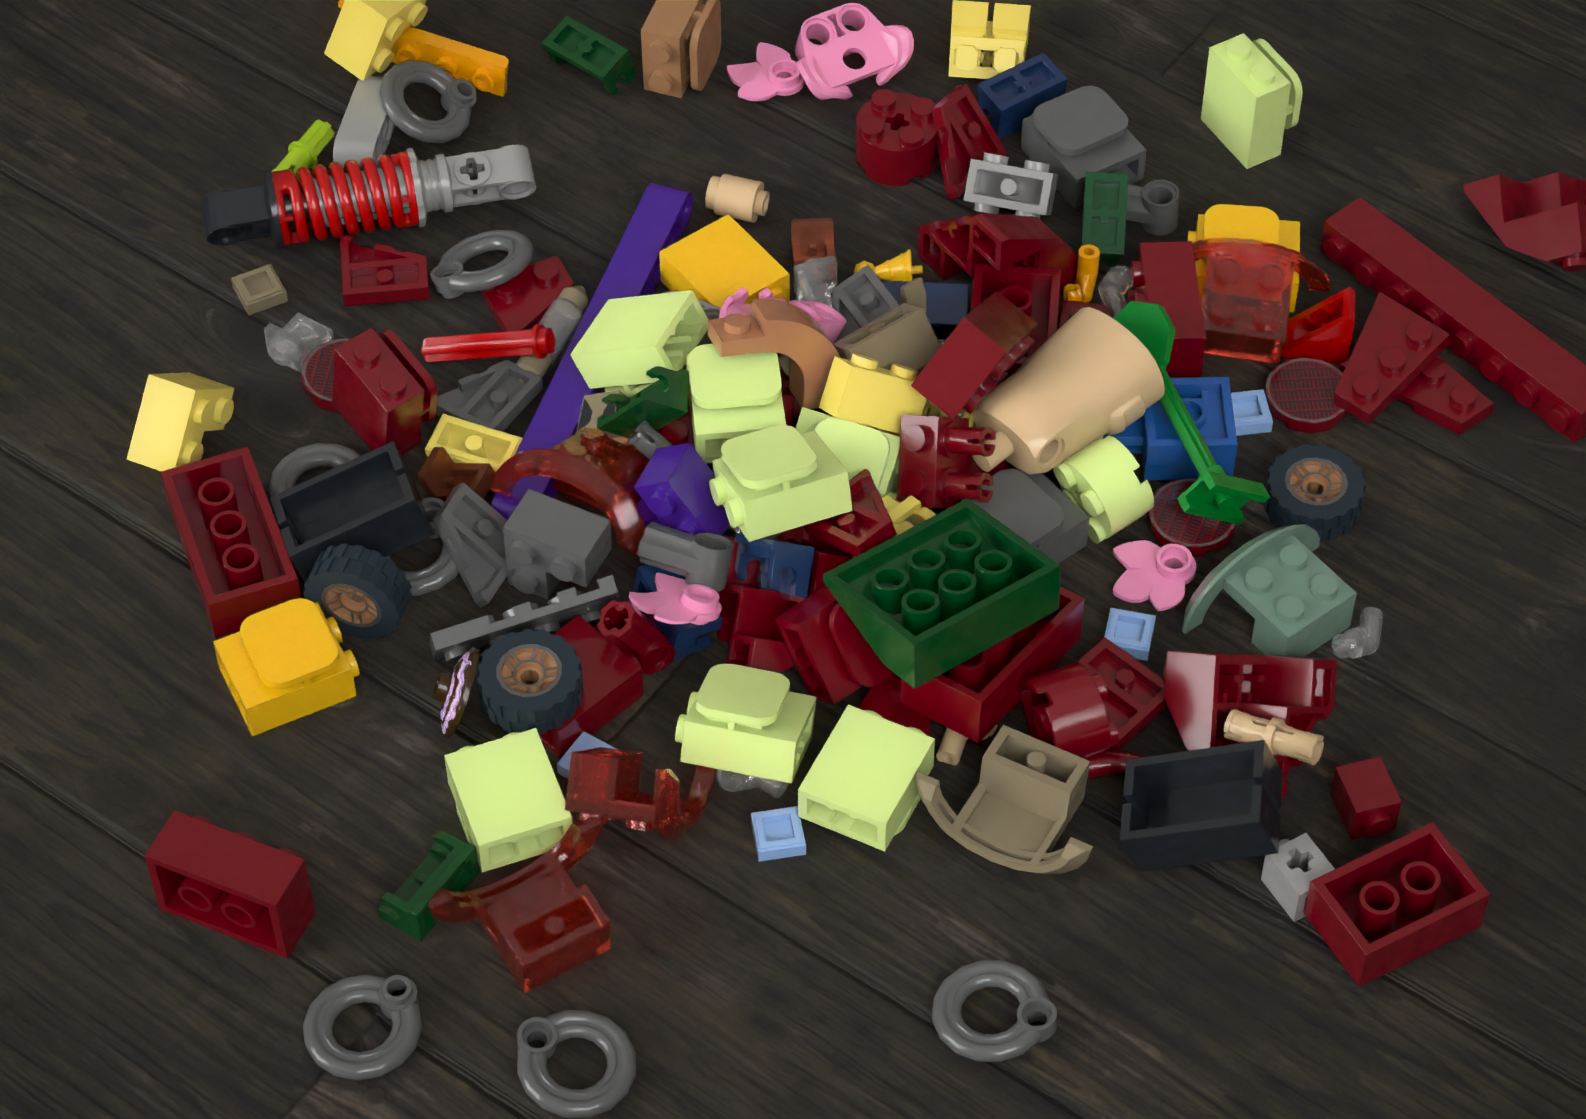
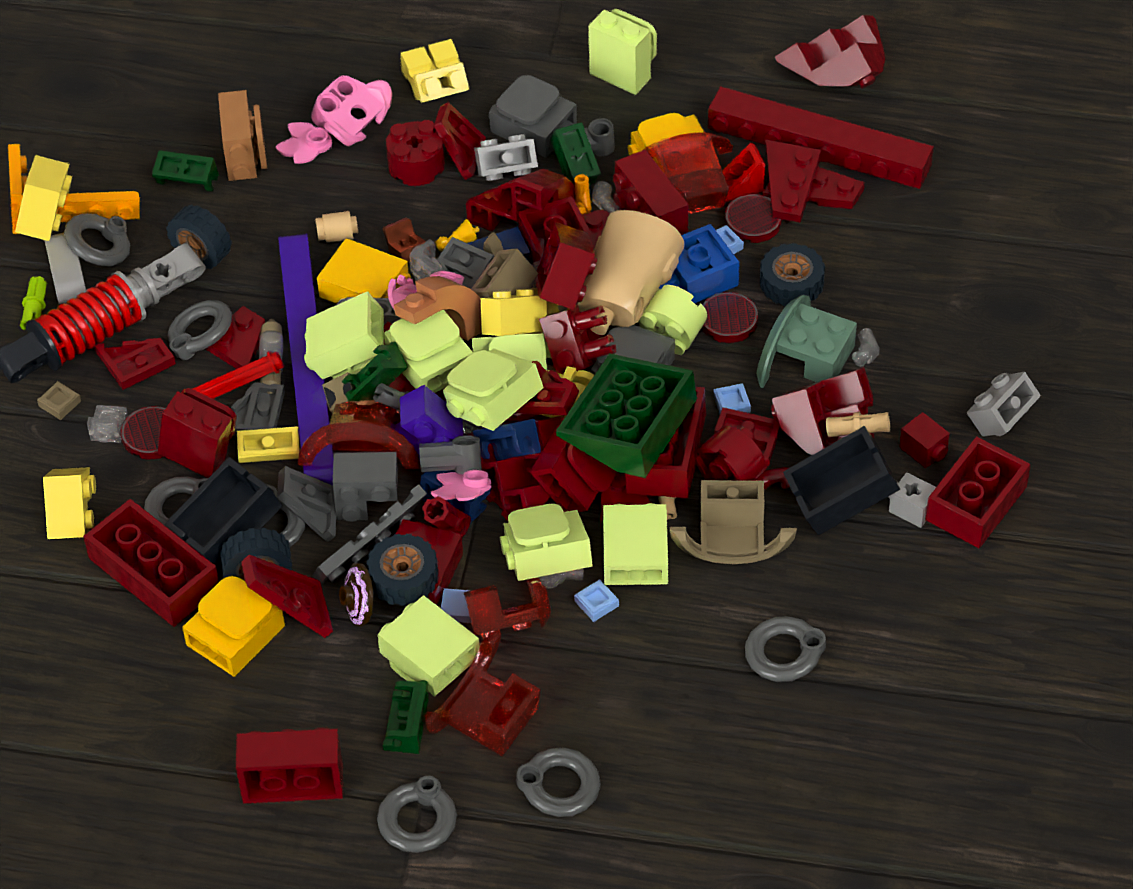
camera: 25 degrees left, 0 degrees up
copper bracket [417,447,498,502] -> none
dark blue hinge [977,52,1068,139] -> none
green piece [1113,301,1271,525] -> none
bright pink plate [1113,540,1196,611] -> none
none -> black wheel [166,205,232,270]
none -> dark red wing [241,555,333,638]
none -> light grey brick [967,372,1041,437]

